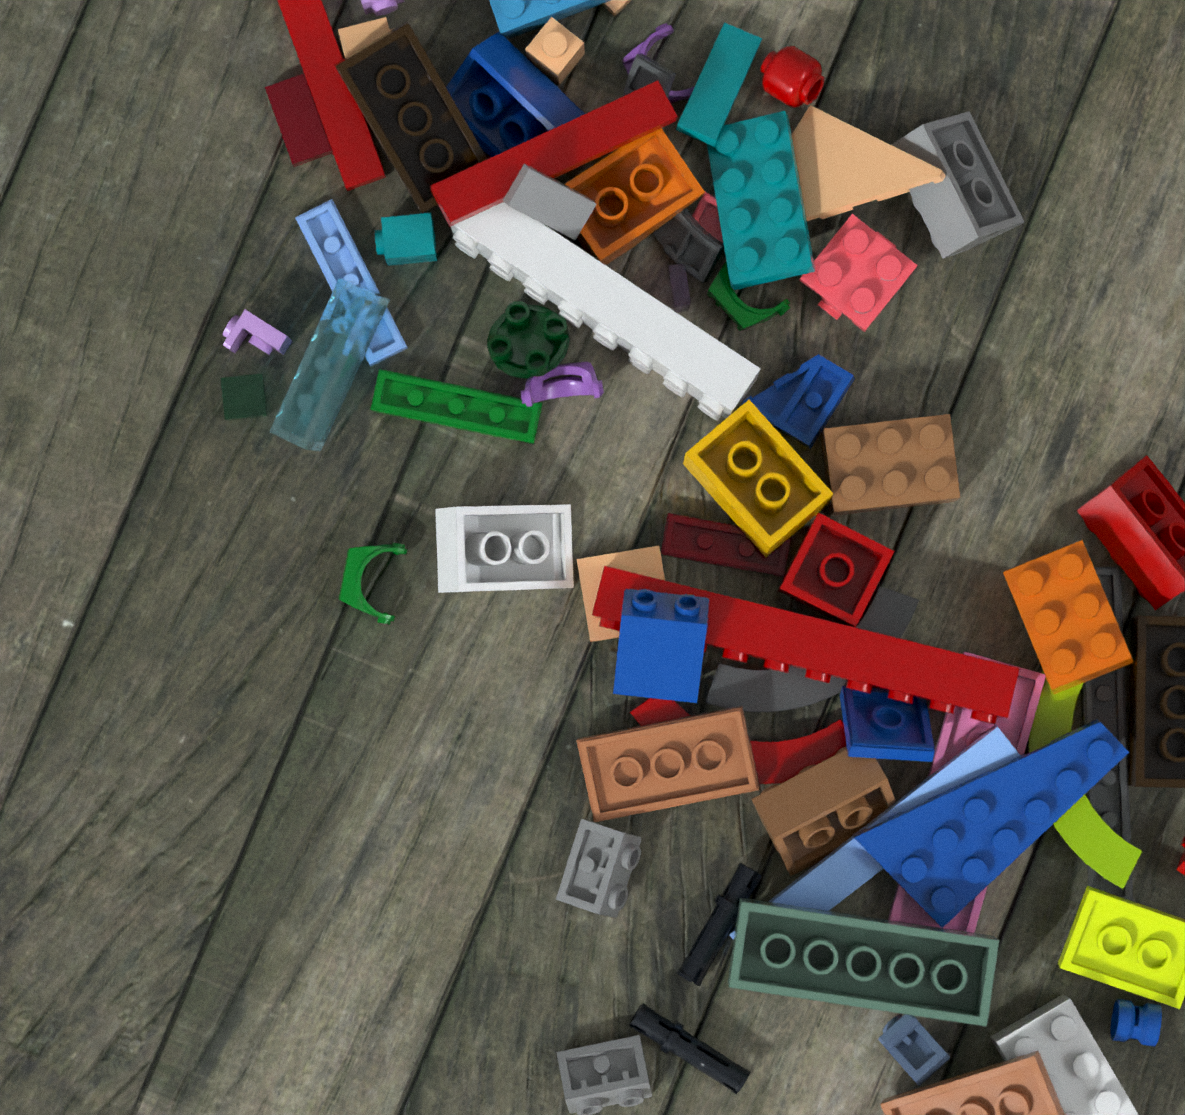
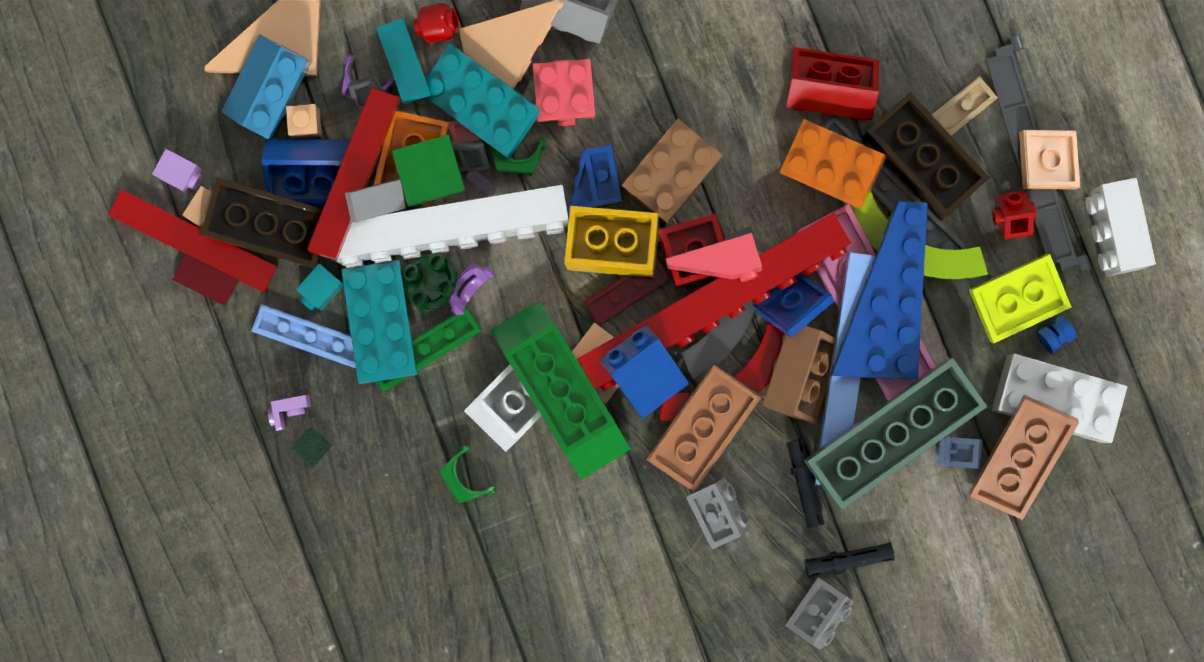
camera: 55 degrees left, 0 degrees up
clear light blue brick [269,278,390,451] -> none
none -> teal plate [341,260,417,384]
none -> green tile [392,134,465,208]
none -> green slope [490,300,631,480]
none -> coral slope [666,233,762,282]

